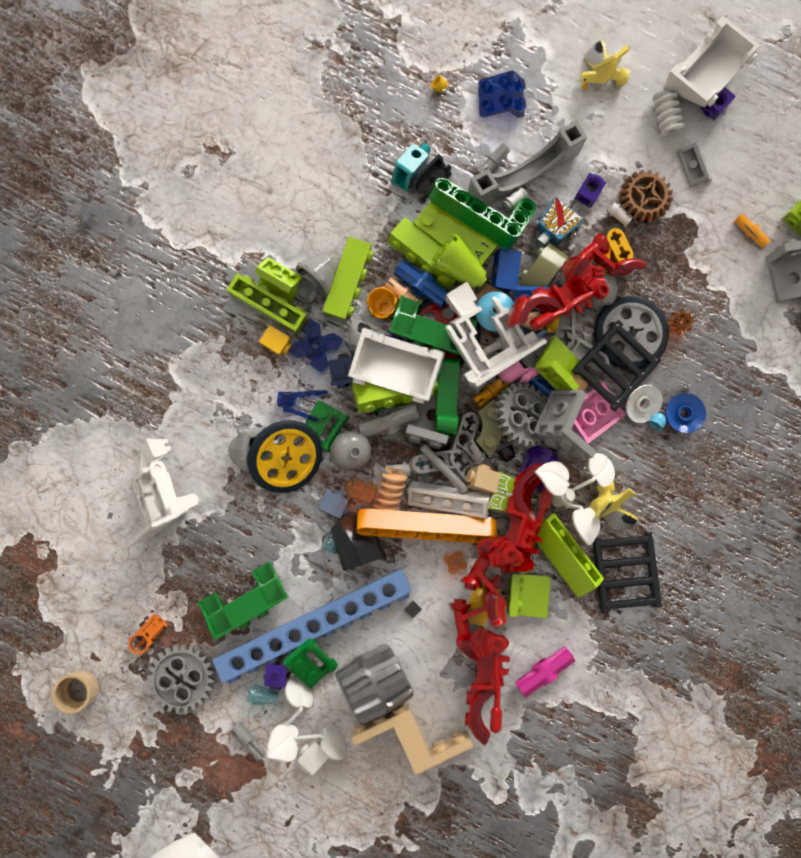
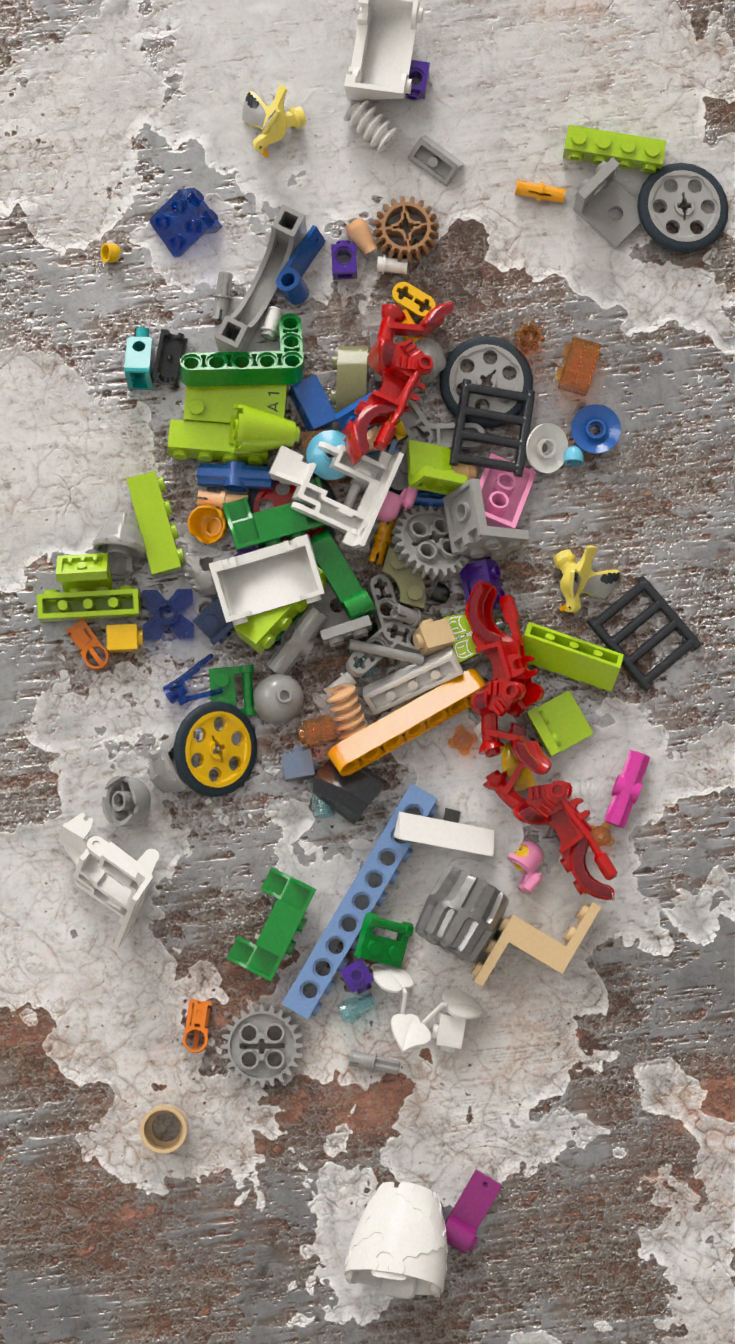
camera: 25 degrees left, 0 degrees up
white plant [535,453,615,546] -> none
torso [536,196,584,247] -> none
none -> orange piece [66,620,110,670]
none -> light grey cylinder [102,776,151,827]
none -> blue door [276,225,326,305]
none -> light nougat cone [345,217,377,256]
none -> white slope [394,812,494,857]
none -> bright pink piece [506,841,544,894]
none -> clear orange brick [555,337,601,396]
none -> clear orange plate [590,822,615,847]

